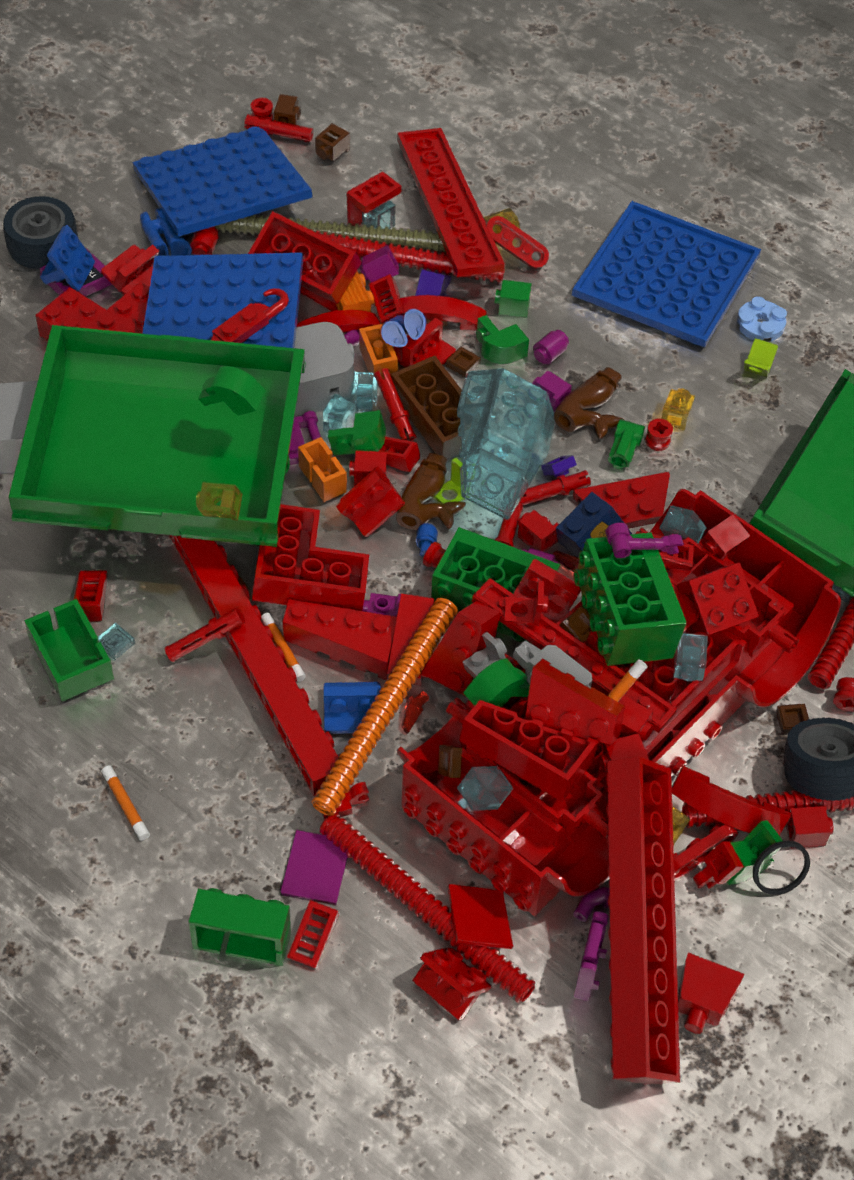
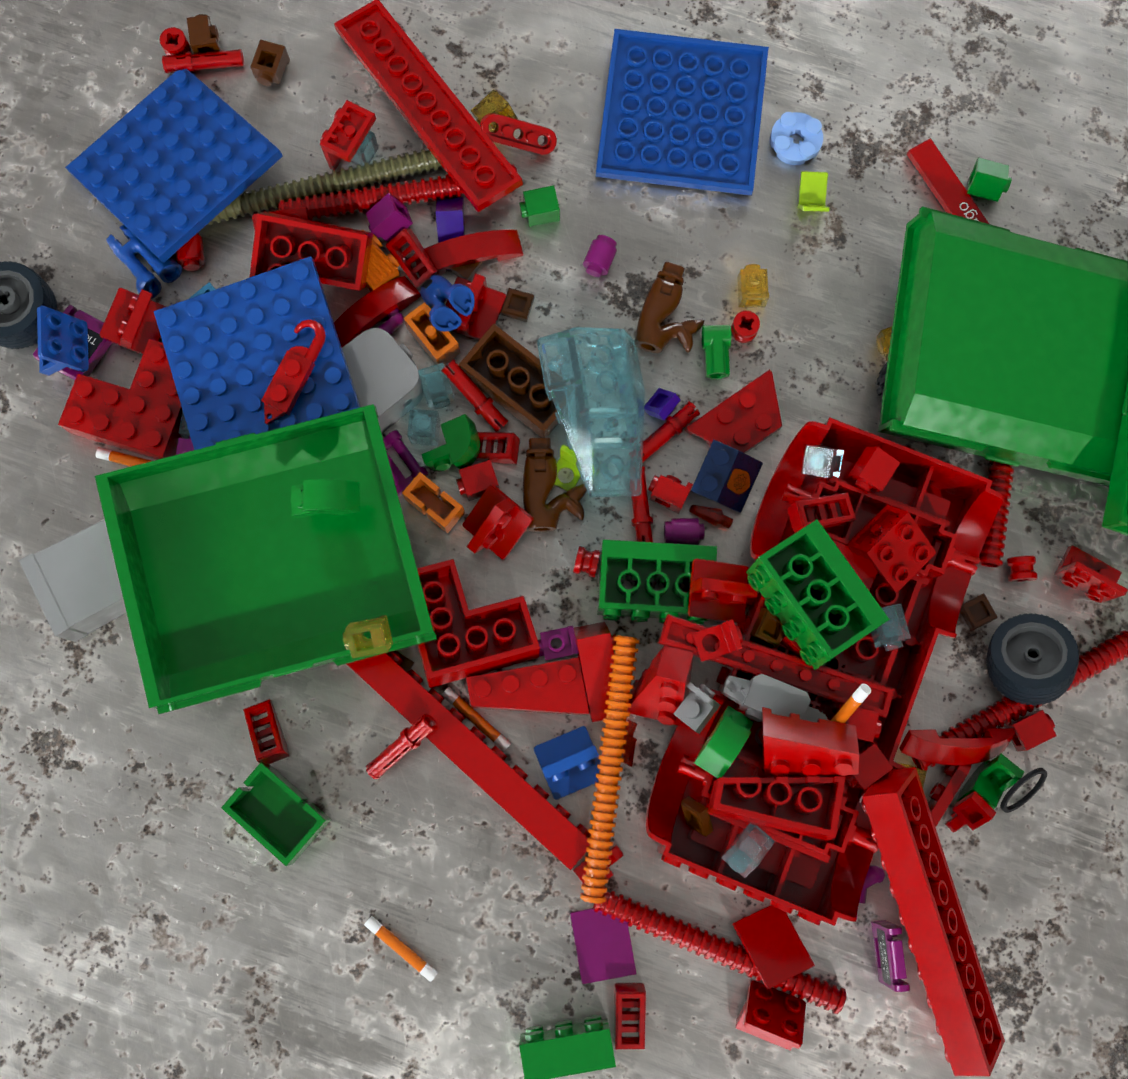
camera: 20 degrees left, 25 degrees up
clear light blue tile [98,623,135,660] -> none
blue cylinder [416,523,438,557] -> none
green brick [476,315,529,364] -> none
magenta brick [531,371,572,415] -> none
magenta brick [605,523,684,558] -> none
red torso [678,952,744,1034] -> none

